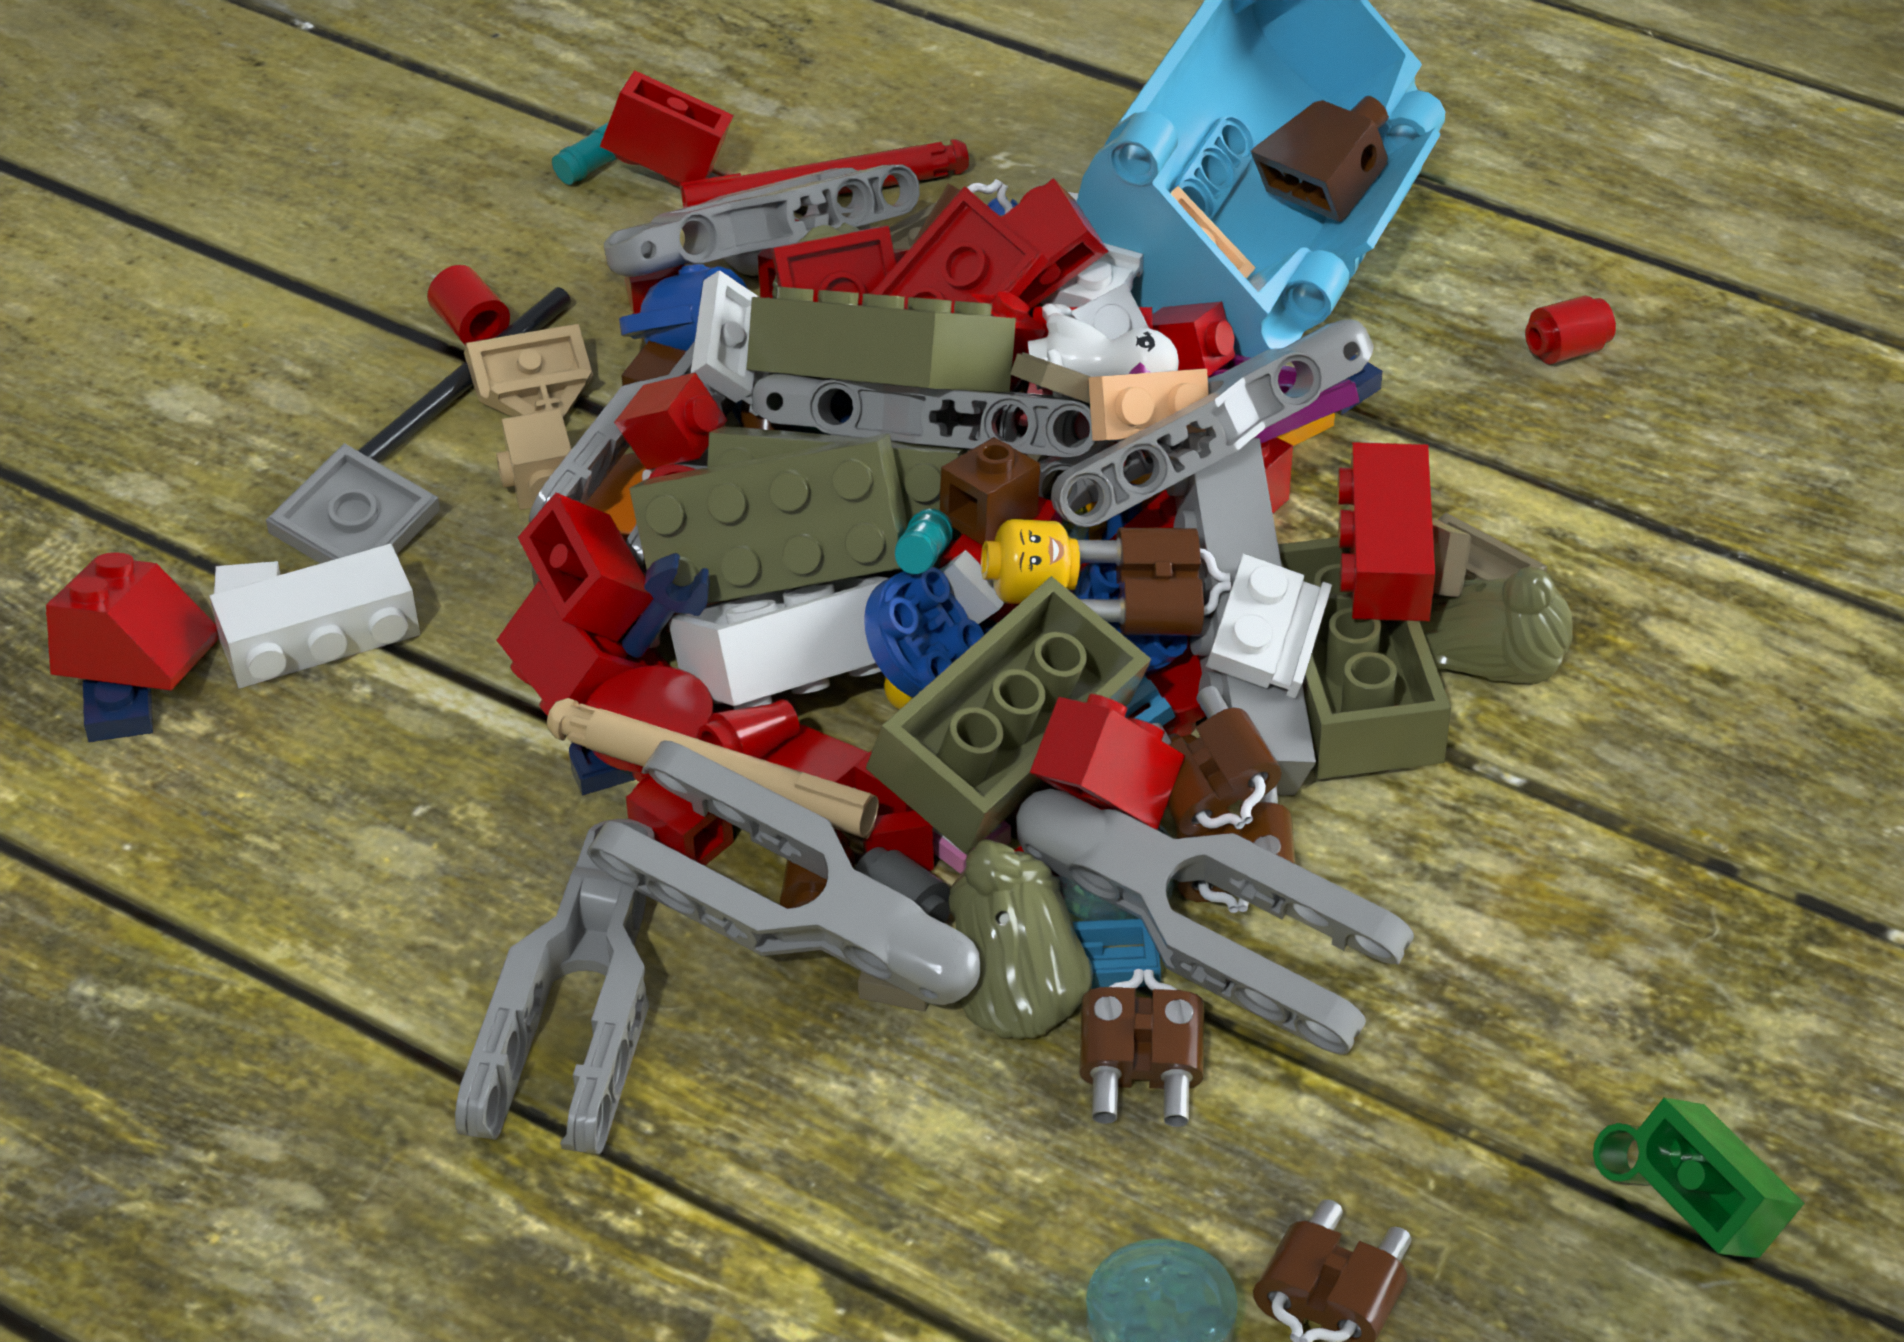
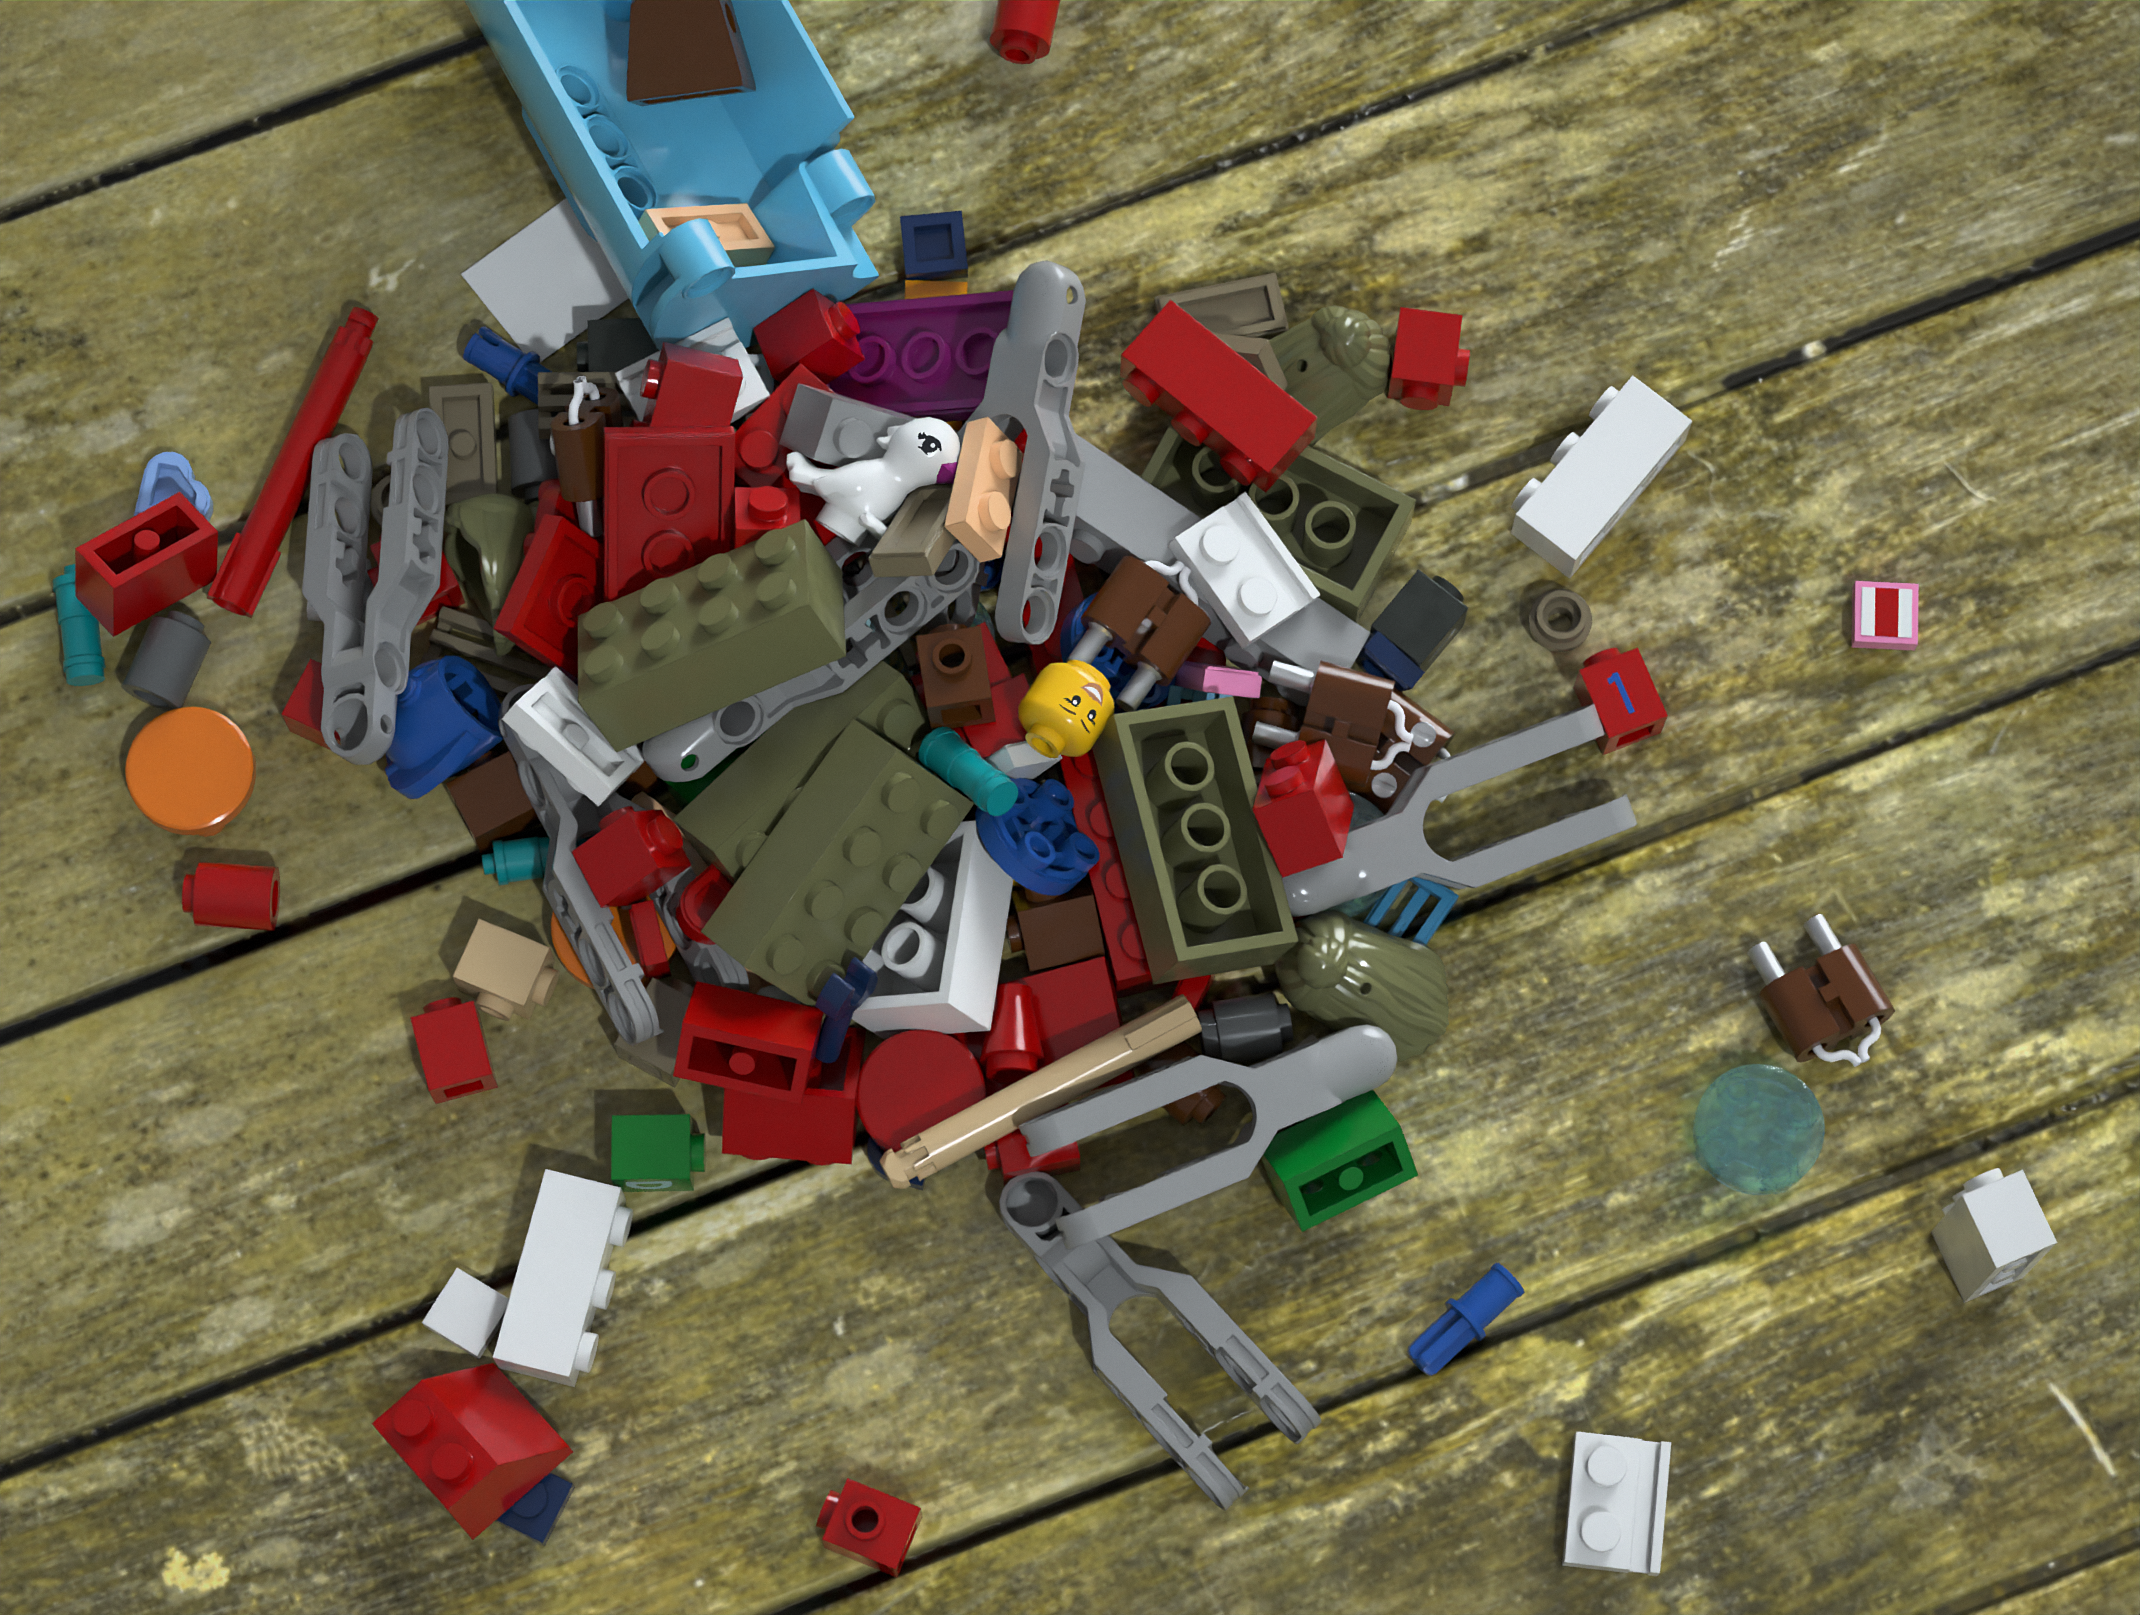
camera: 55 degrees left, 30 degrees up
light grey plate [266,443,440,564] -> none
black piece [357,287,571,463] -> none
tan slope [464,324,593,419] -> none
reddish brown piece [1079,969,1204,1127] -> none
green hinge [1593,1097,1805,1258] -> none
none -> dark grey brick [121,611,211,711]
none -> orange tile [125,707,256,837]
none -> light blue tile [134,452,213,521]
none -> red brick [410,997,498,1104]
none -> green brick [611,1114,706,1192]
none -> red tile [629,900,671,981]
none -> red brick [816,1478,922,1577]
none -> reddish brown brick [1006,877,1105,972]
none -> bright pink tile [1175,661,1262,698]
none -> green brick [1261,1090,1418,1232]
none -> dark blue tile [1355,631,1425,692]
none -> pearl dark grey brick [1370,569,1468,672]
none -> red brick [1387,307,1470,410]
none -> blue axle [1407,1263,1525,1376]
none -> white brick [1511,376,1692,579]
none -> dark tan plate [1528,589,1592,652]
none -> red brick [1573,647,1668,755]
none -> tile [1851,581,1919,651]

